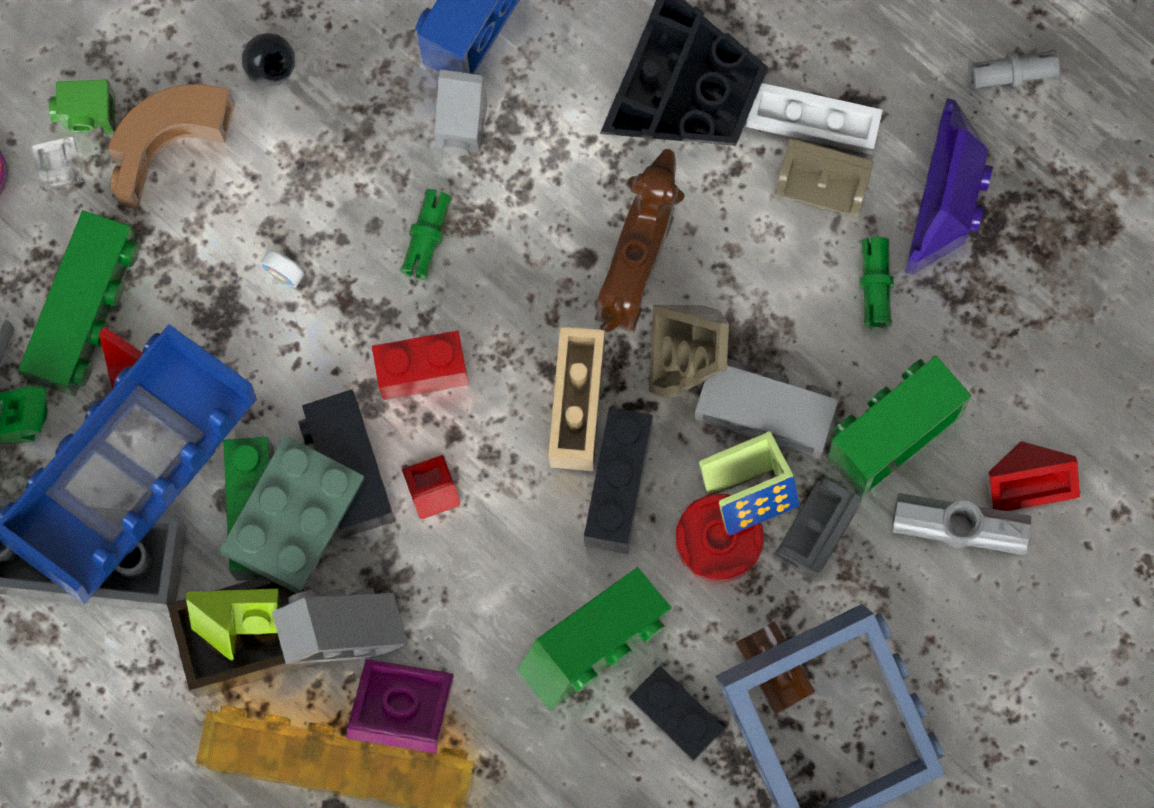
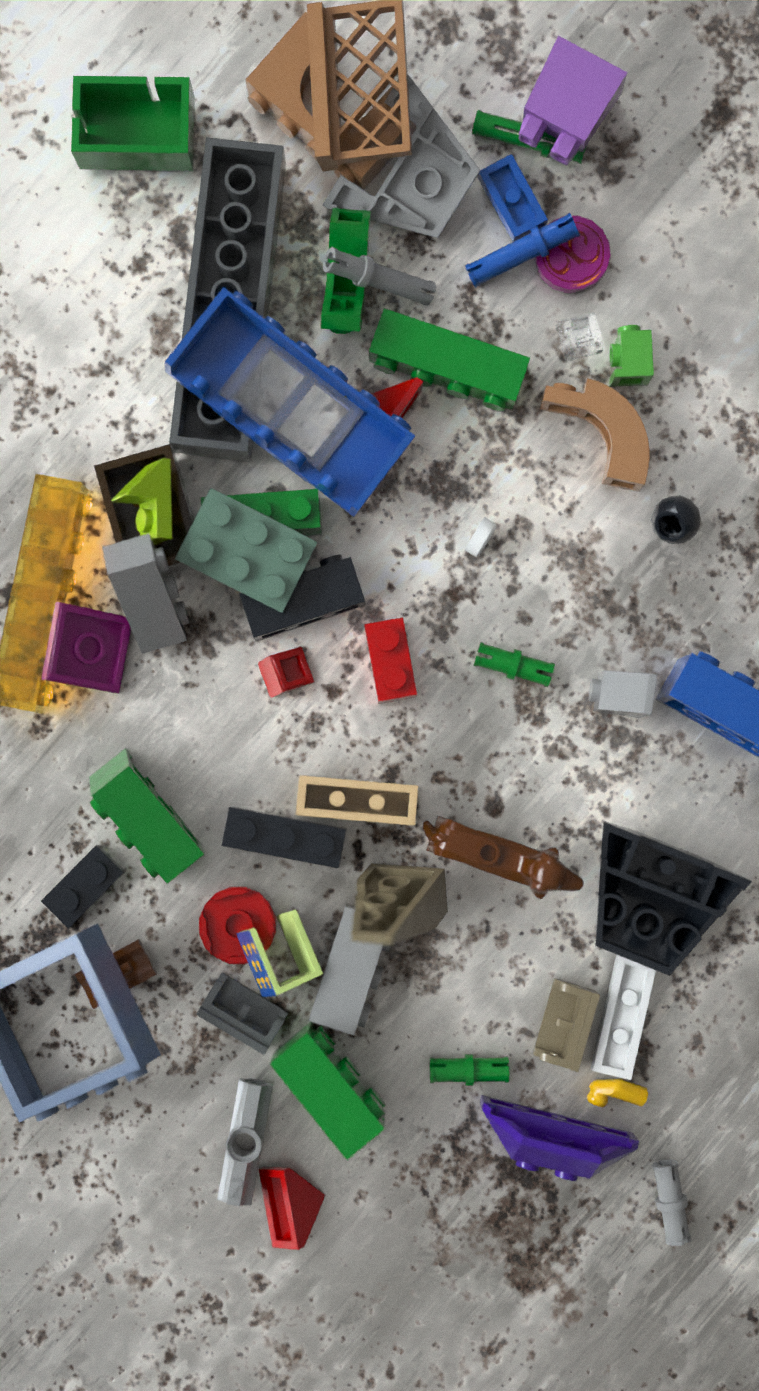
camera: 85 degrees right, 10 degrees up
none -> yellow arm [587,1079,648,1108]

